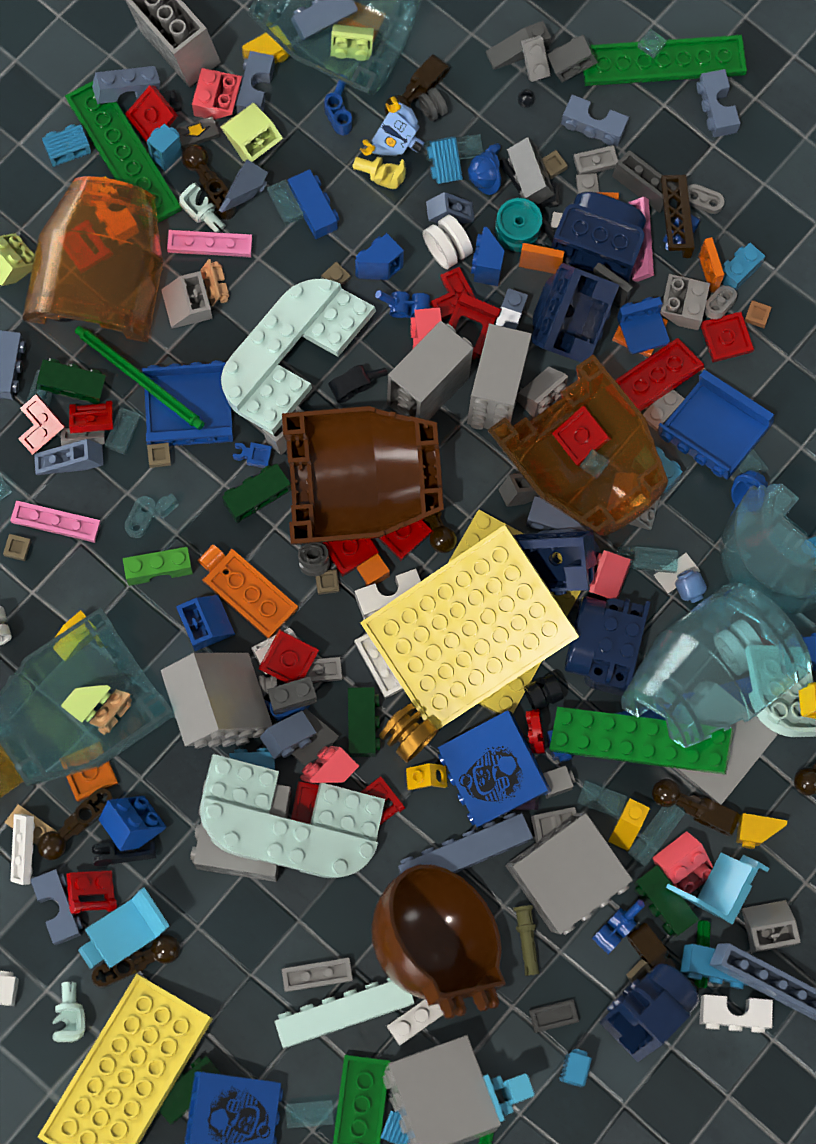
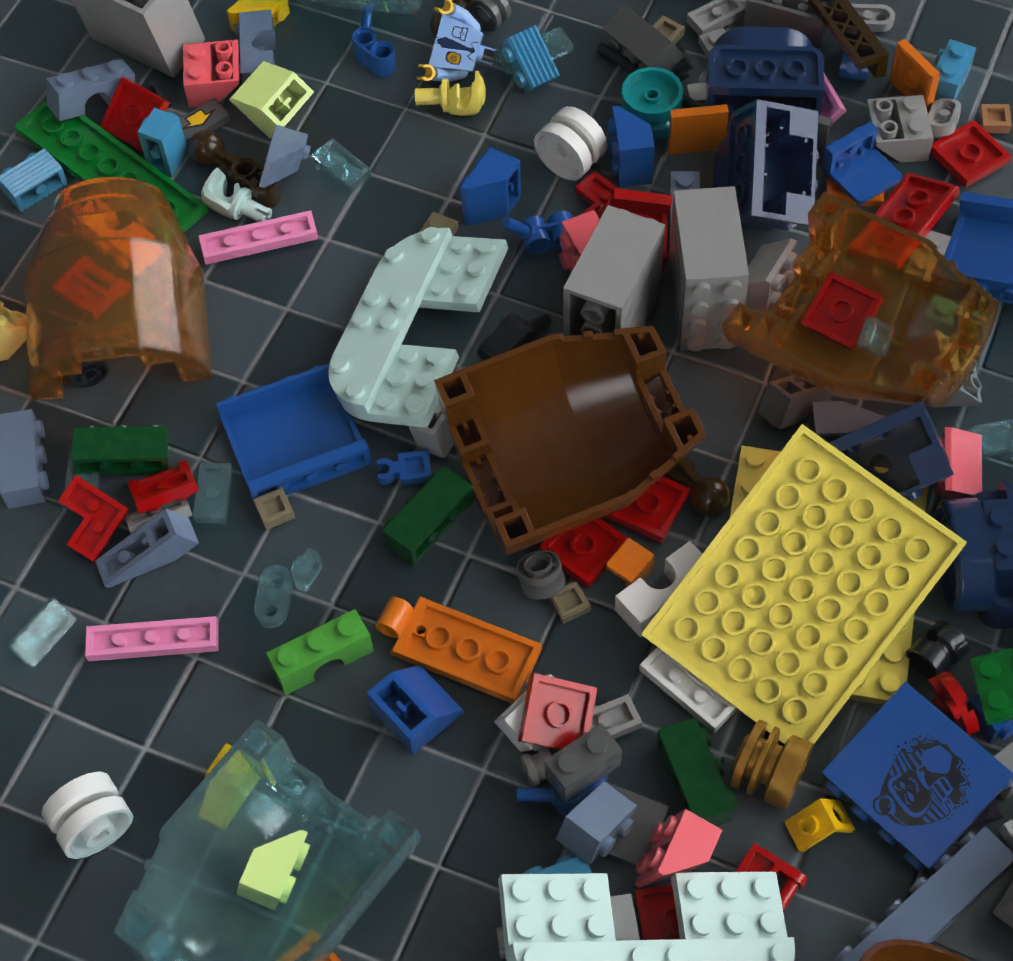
camera: 10 degrees left, 15 degrees down
dark tan plate [3,534,31,561] -> none
green piece [75,325,205,430] -> none
light nougat hinge [89,689,132,735] -> none
light grey slope [161,271,212,329] -> none
light grey brick [161,653,272,749] -> none
light nougat hinge [201,259,229,306] -> none
blue brick [288,169,339,239] -> none
sand blue slope [426,192,474,224] -> none
blue piece [468,143,501,195] -> none

